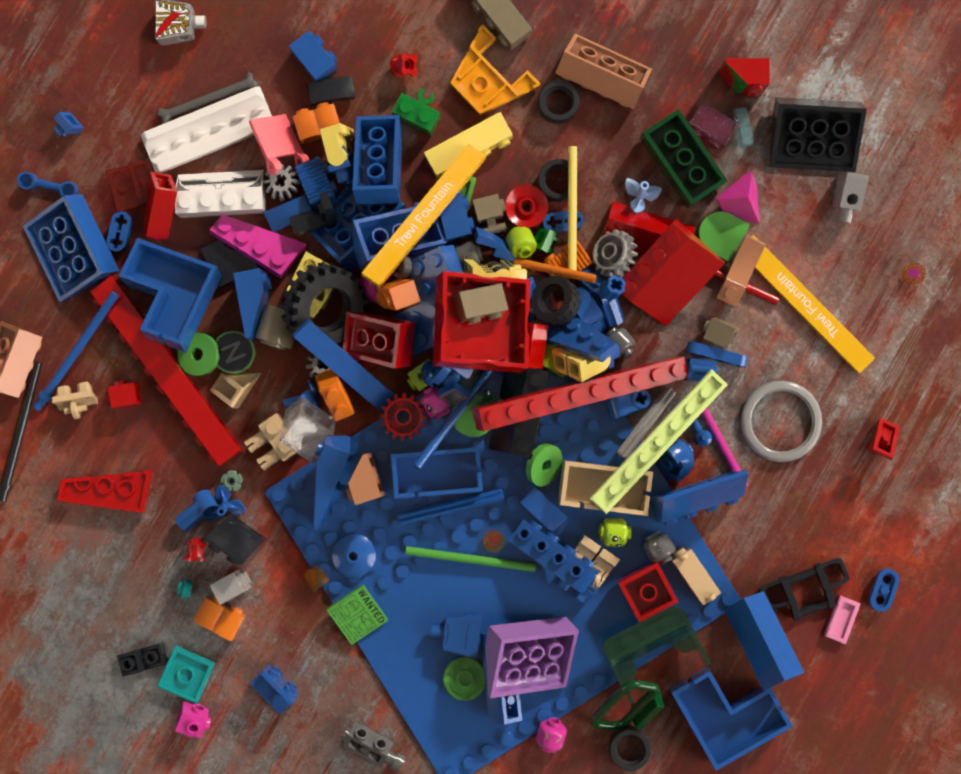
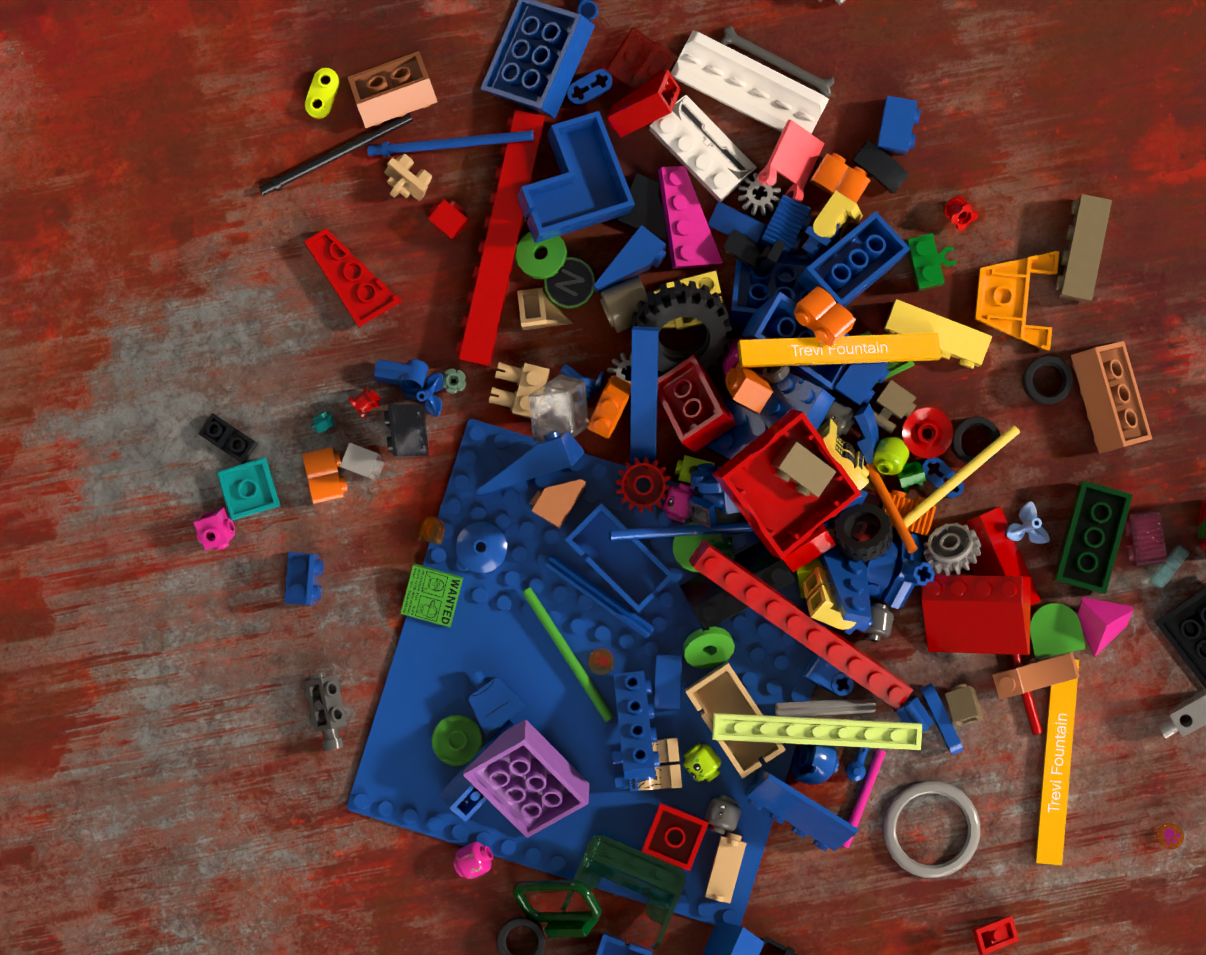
camera: 55 degrees right, 0 degrees up
none -> orange brick [793,286,855,347]

